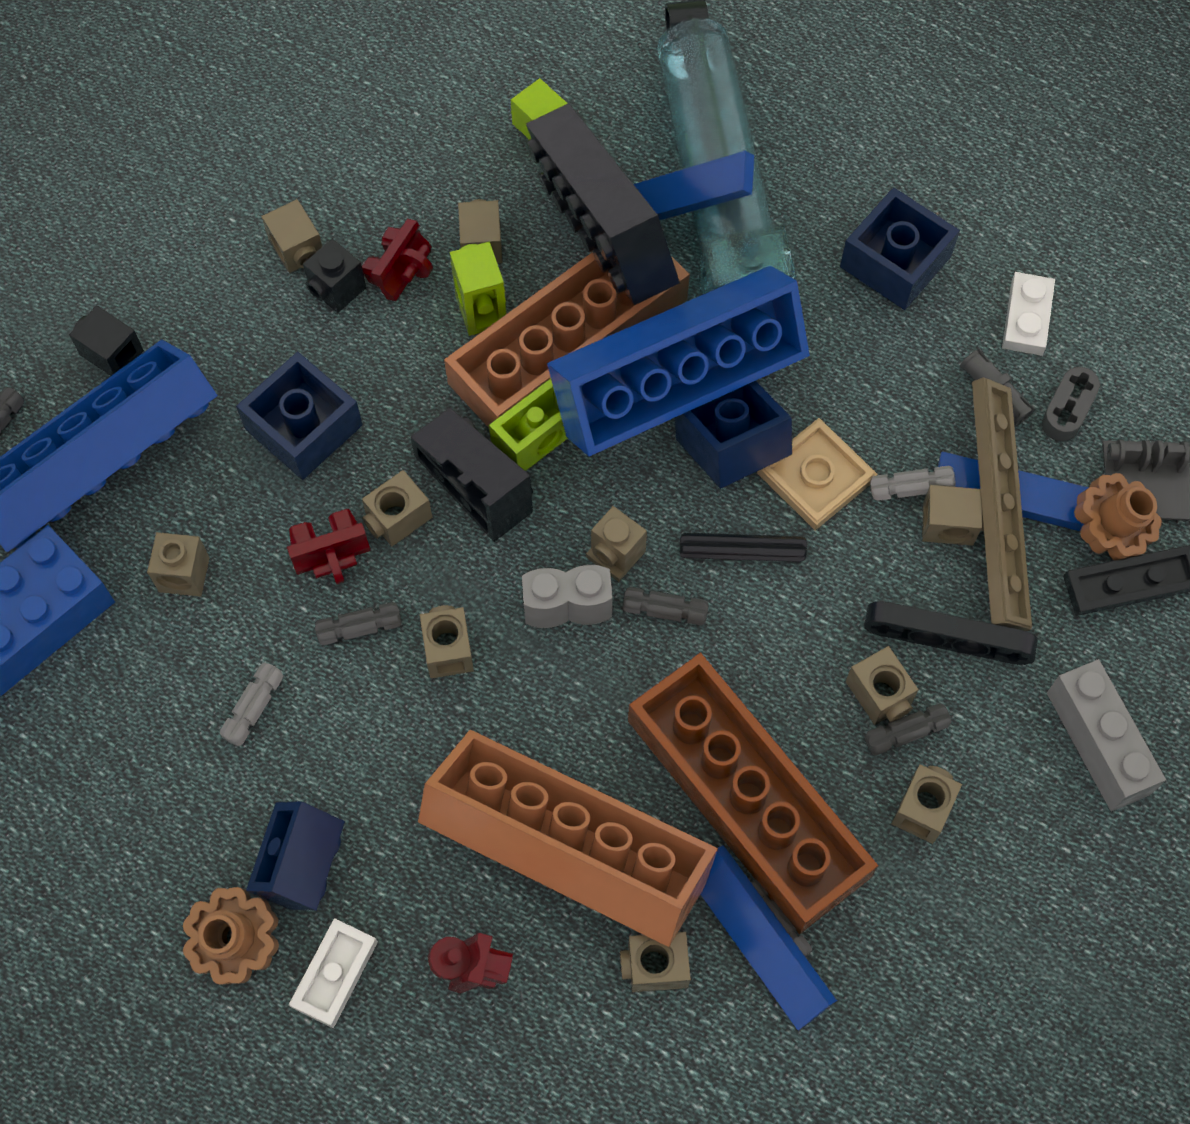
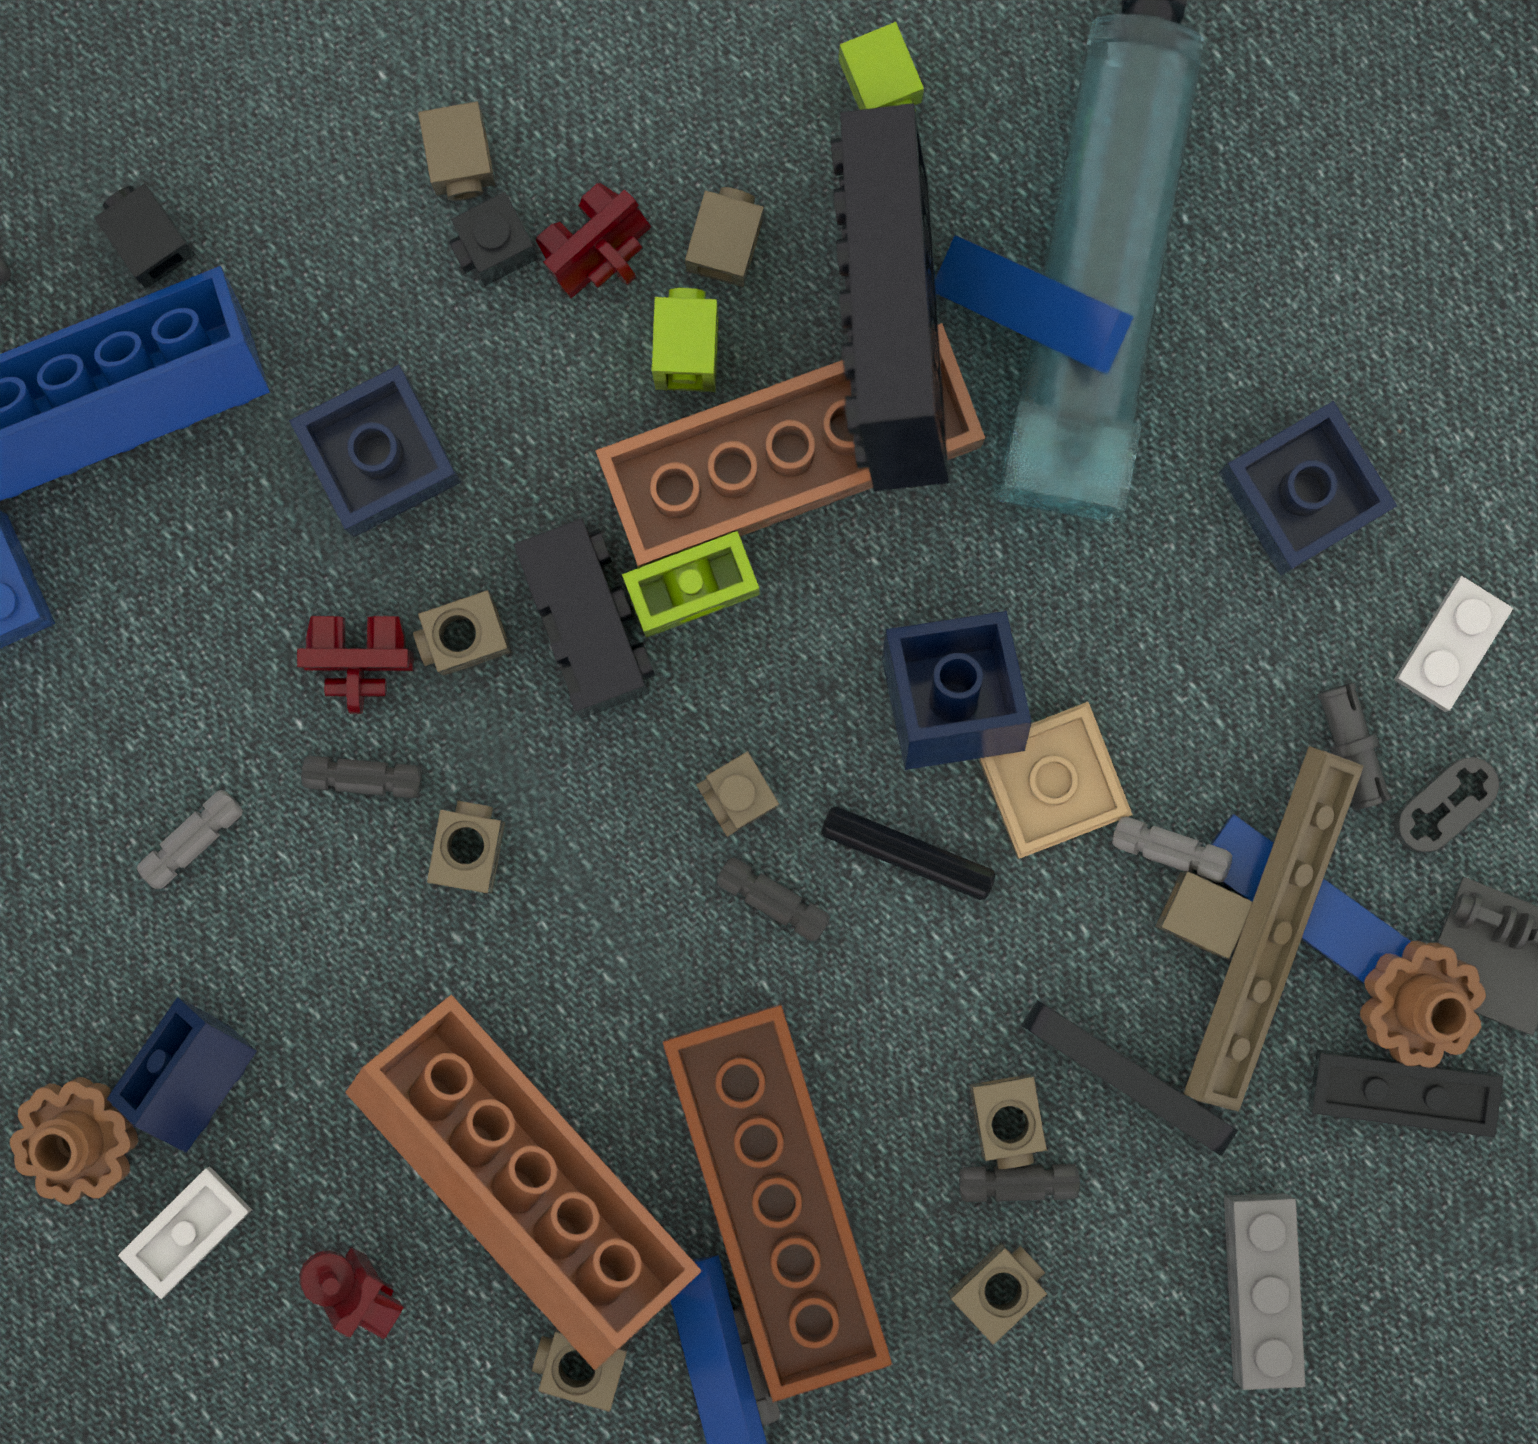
camera: 20 degrees right, 20 degrees up
dark tan brick [147,532,210,597] -> none
light grey brick [522,565,613,628] -> none
blue brick [547,265,810,457] -> none

